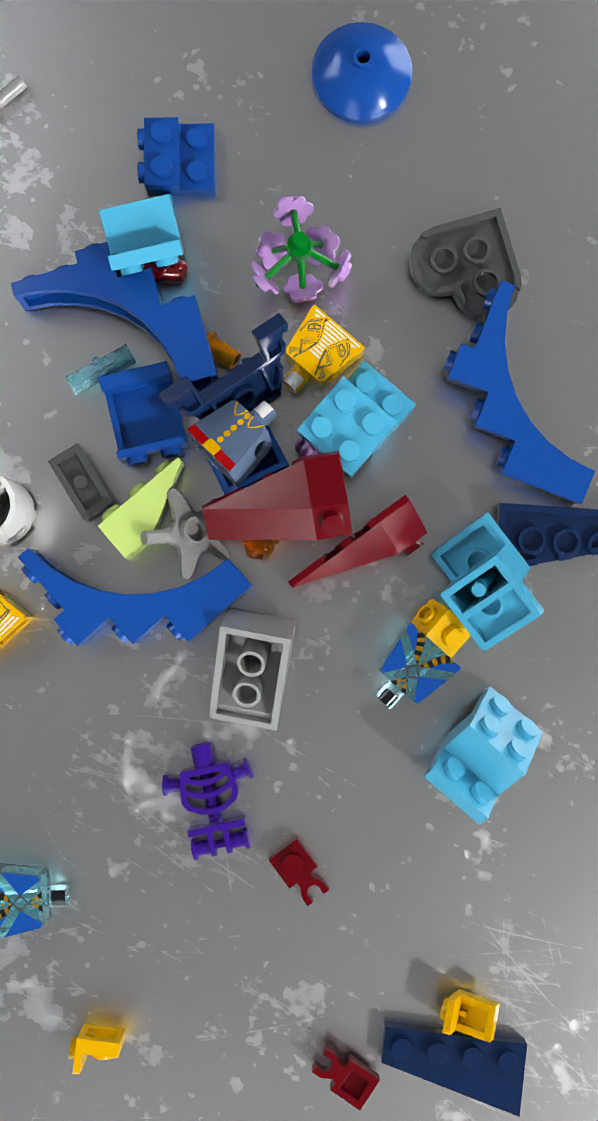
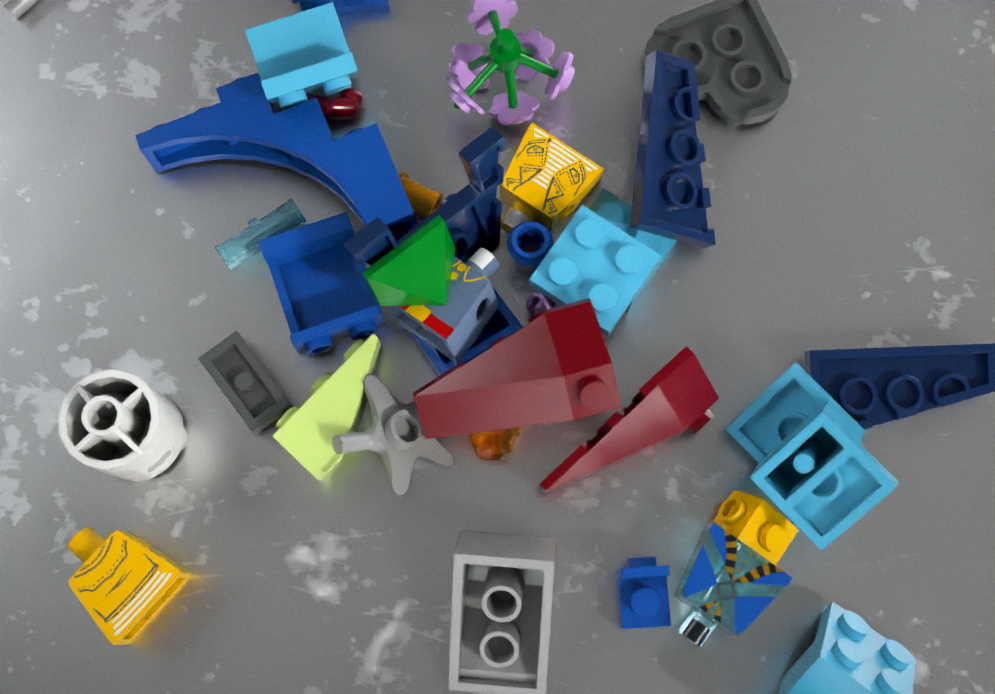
camera: 10 degrees left, 10 degrees down
blue arch [18,548,253,646] -> none
blue arch [443,280,595,504] -> none
none -> green slope [362,215,456,306]
none -> blue cone [507,221,554,273]
none -> blue bracket [616,557,671,629]
none -> dark blue wing [630,49,716,248]

